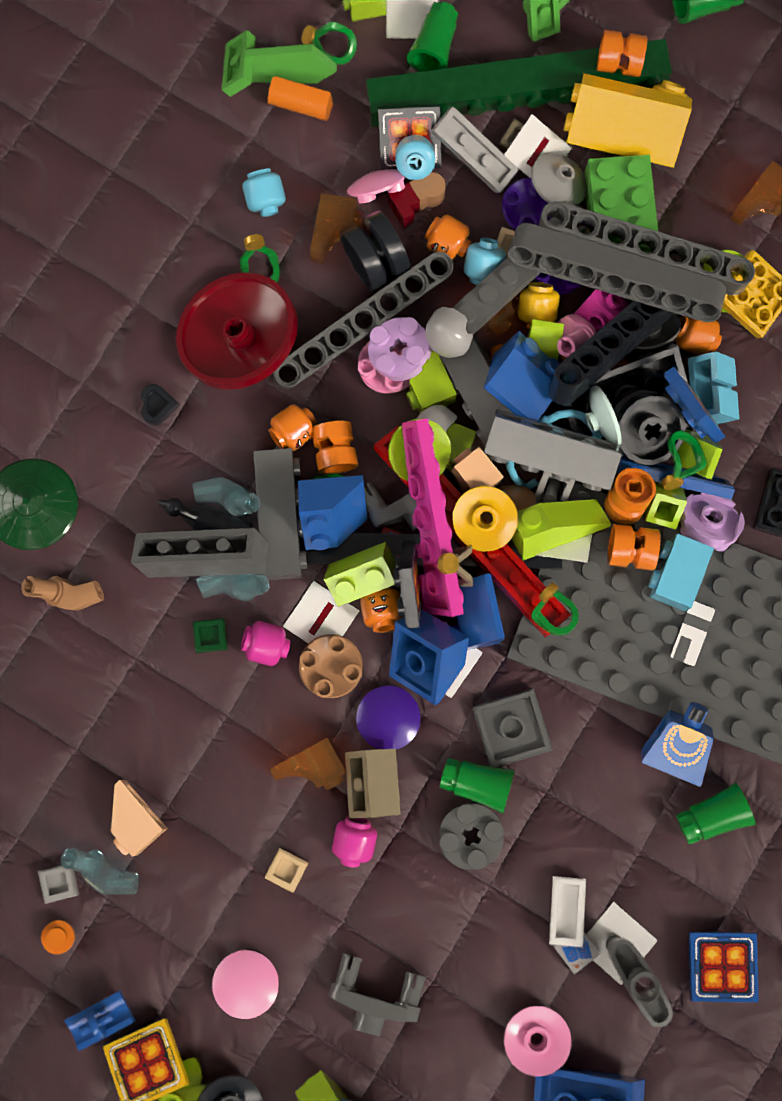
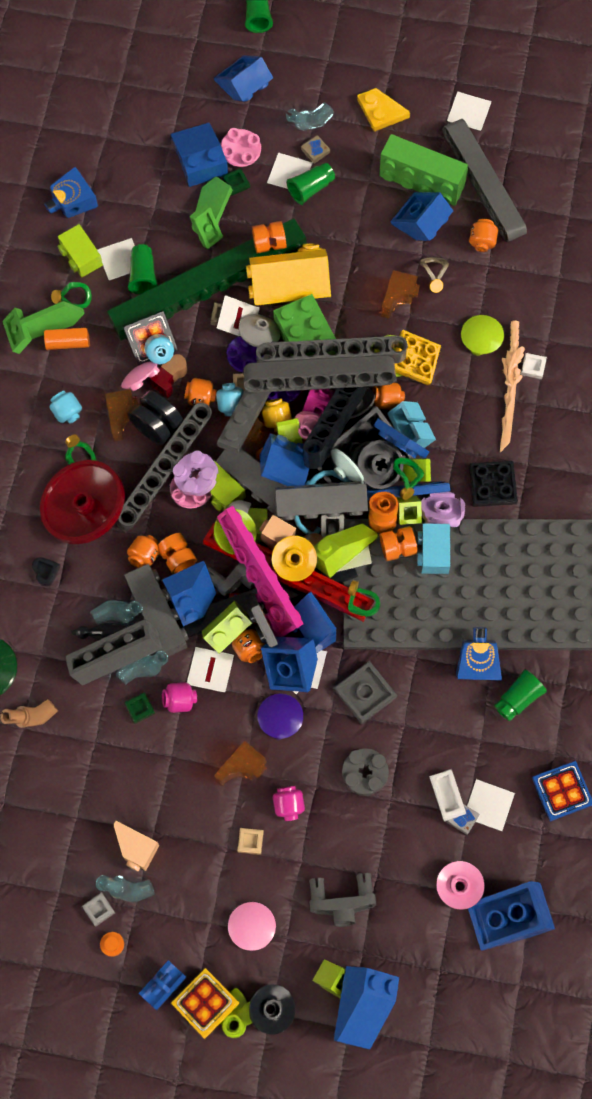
camera: 20 degrees left, 10 degrees down
medium nougat dish [299,634,363,698] -> none
dark tan brick [345,749,401,818] -> none
light grey hair [425,307,473,358] -> none
light grey plate [430,106,518,193] -> none
piece [437,545,473,587] -> none
green plant [440,758,515,814] -> none
dark grey connector [606,935,673,1027] -> none
white sticker [671,601,715,666] -> none

